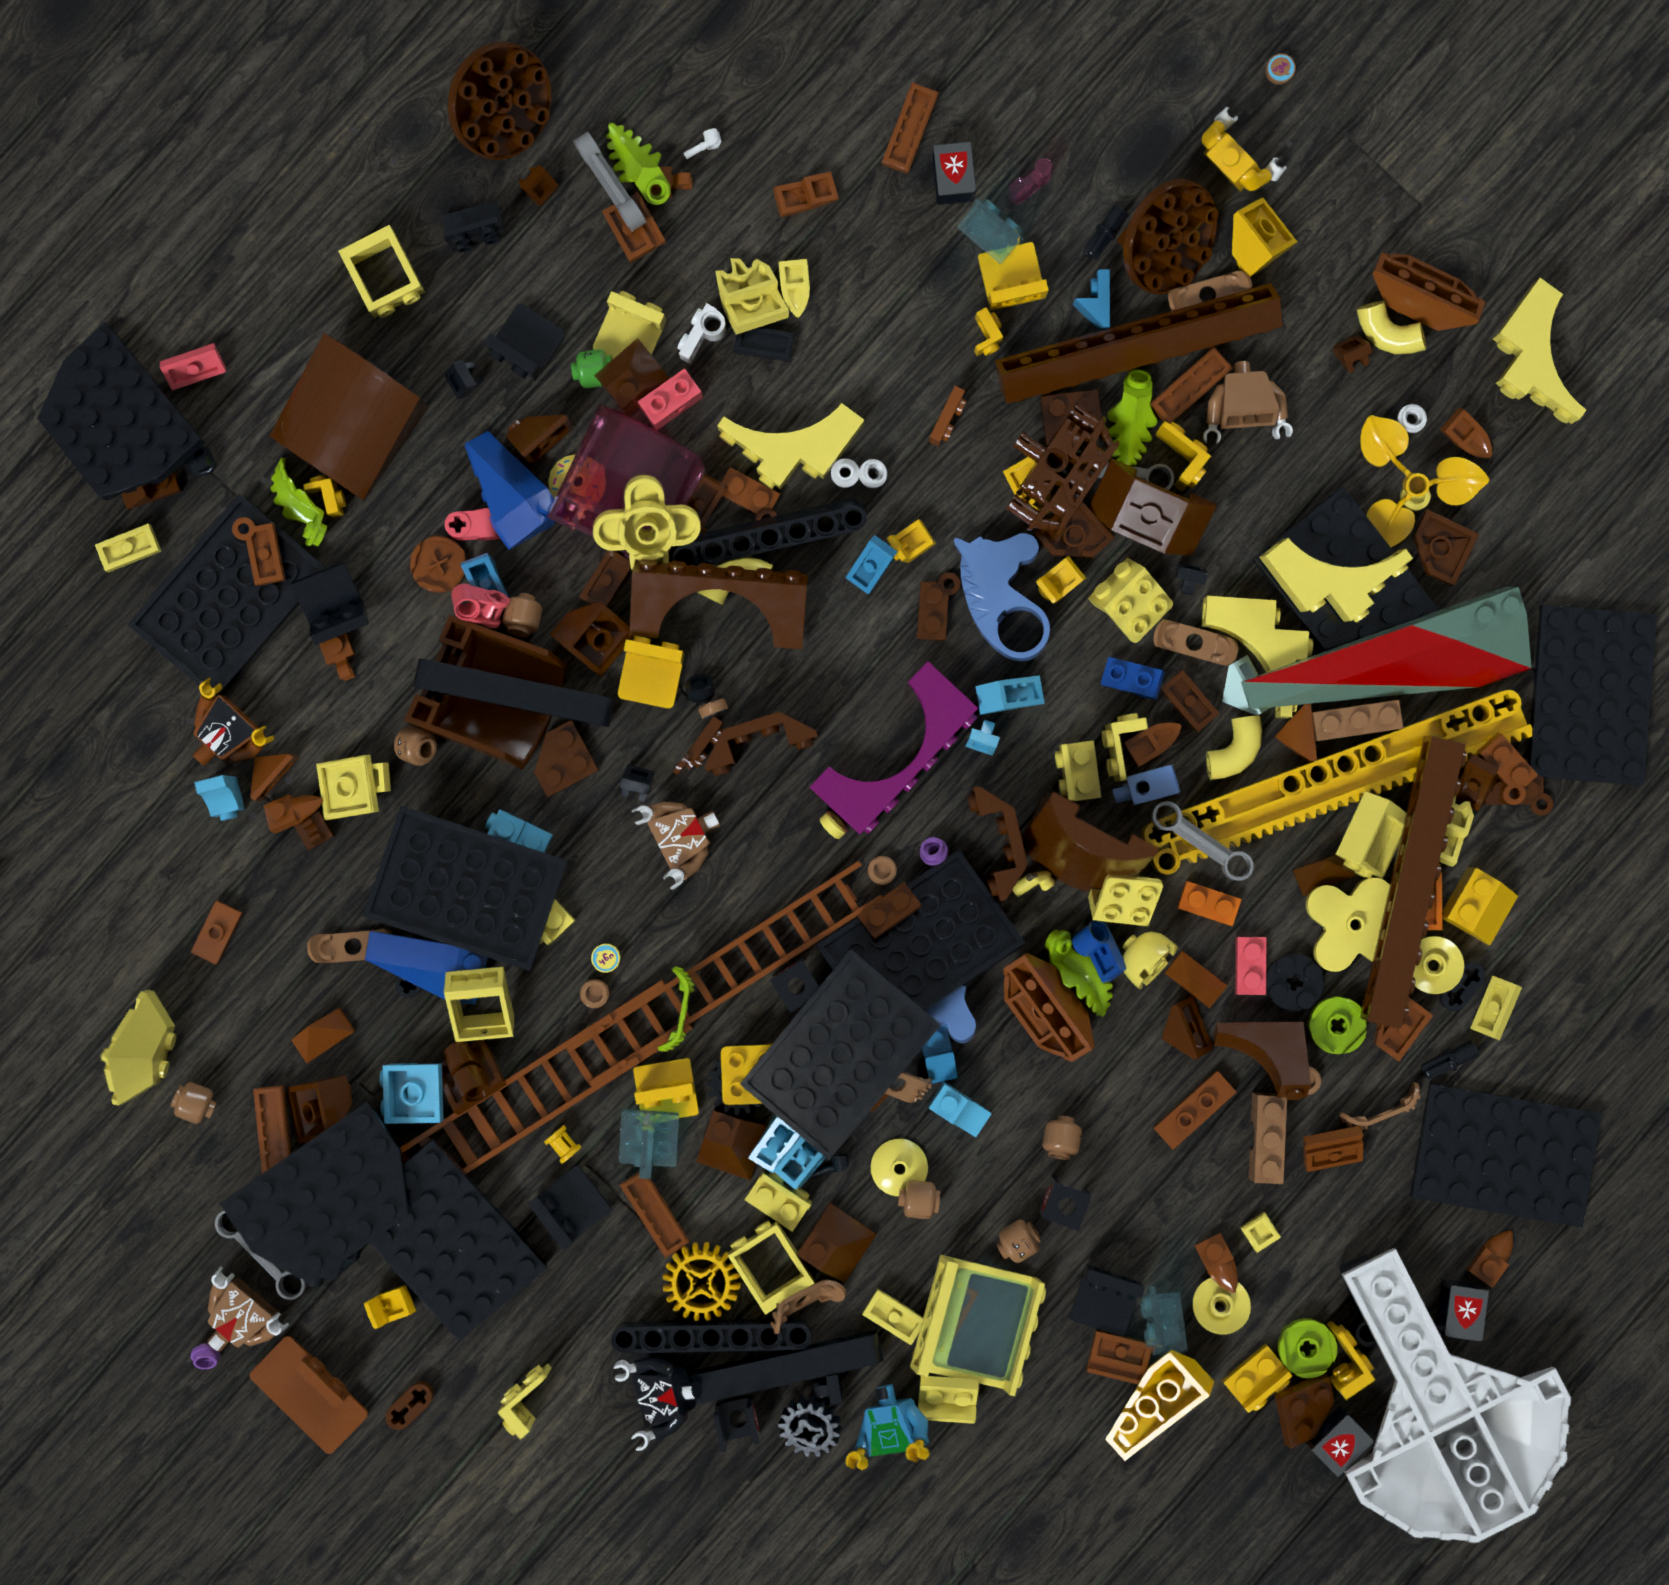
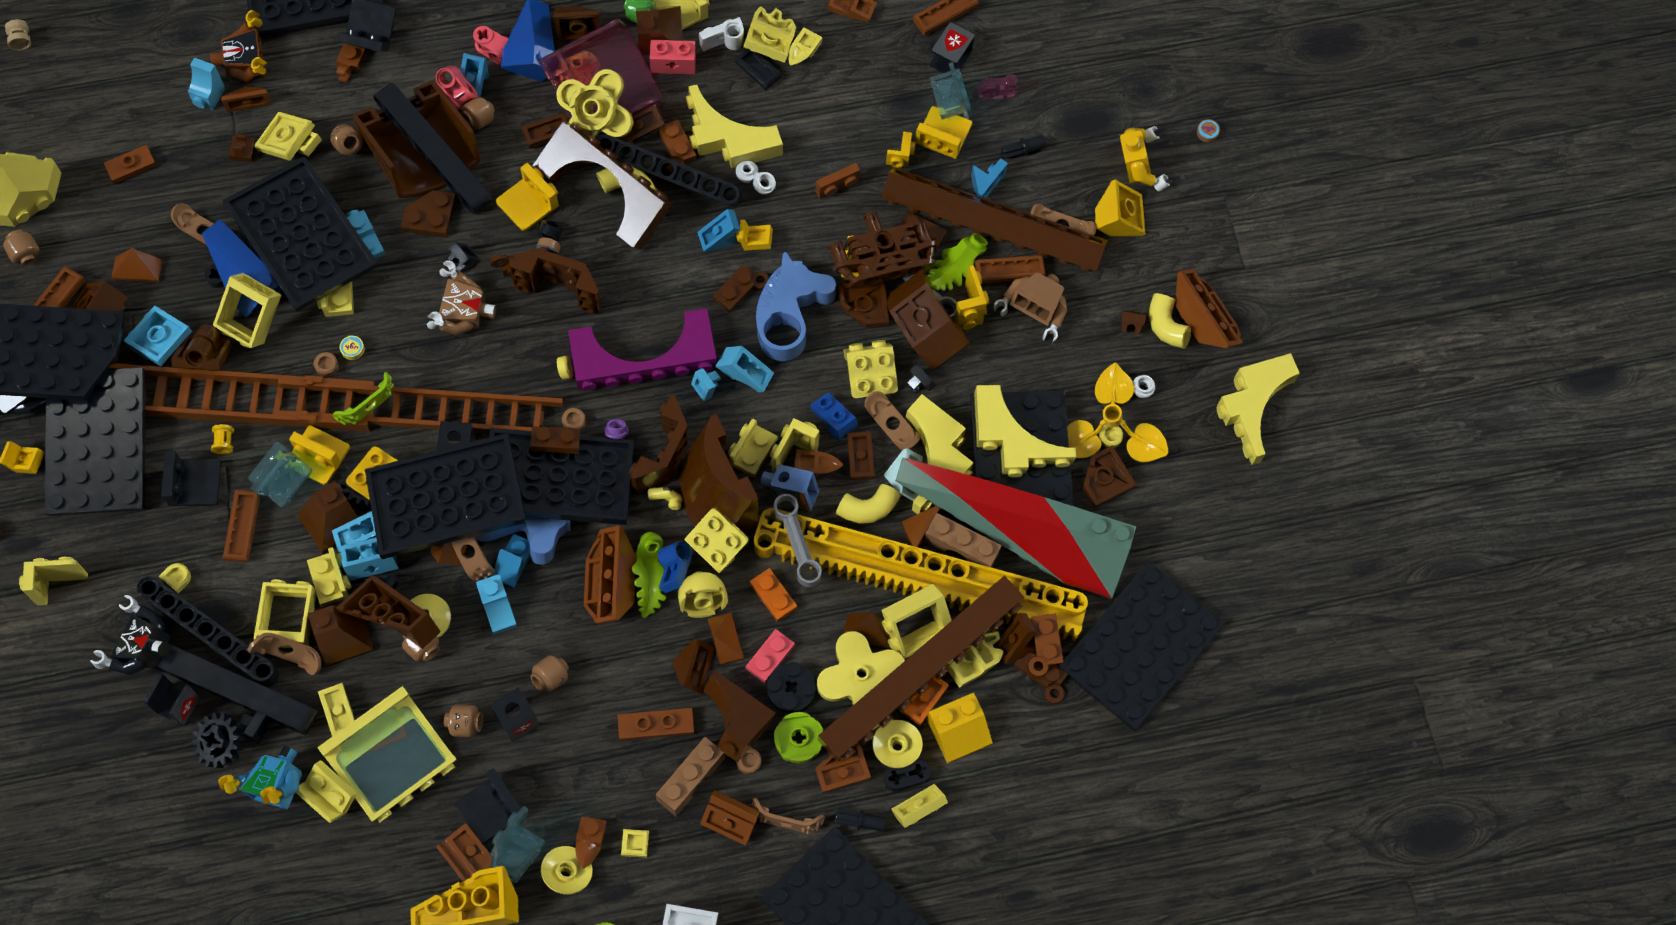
camera: 30 degrees right, 20 degrees down
dark orange plate [263,795,323,834] -> none
dark orange tile [410,536,467,593] -> none
reddish brown slope [550,601,634,677] -> none
yellow gear [663,1242,740,1321] -> none
yellow bracket [1036,556,1086,604] -> none
reddish brown bracket [1117,179,1218,294] -> none
dark orange plate [1440,408,1492,458] -> none
none -> light yellow tile [159,563,191,594]
none -> reddish brown wedge [336,575,441,649]

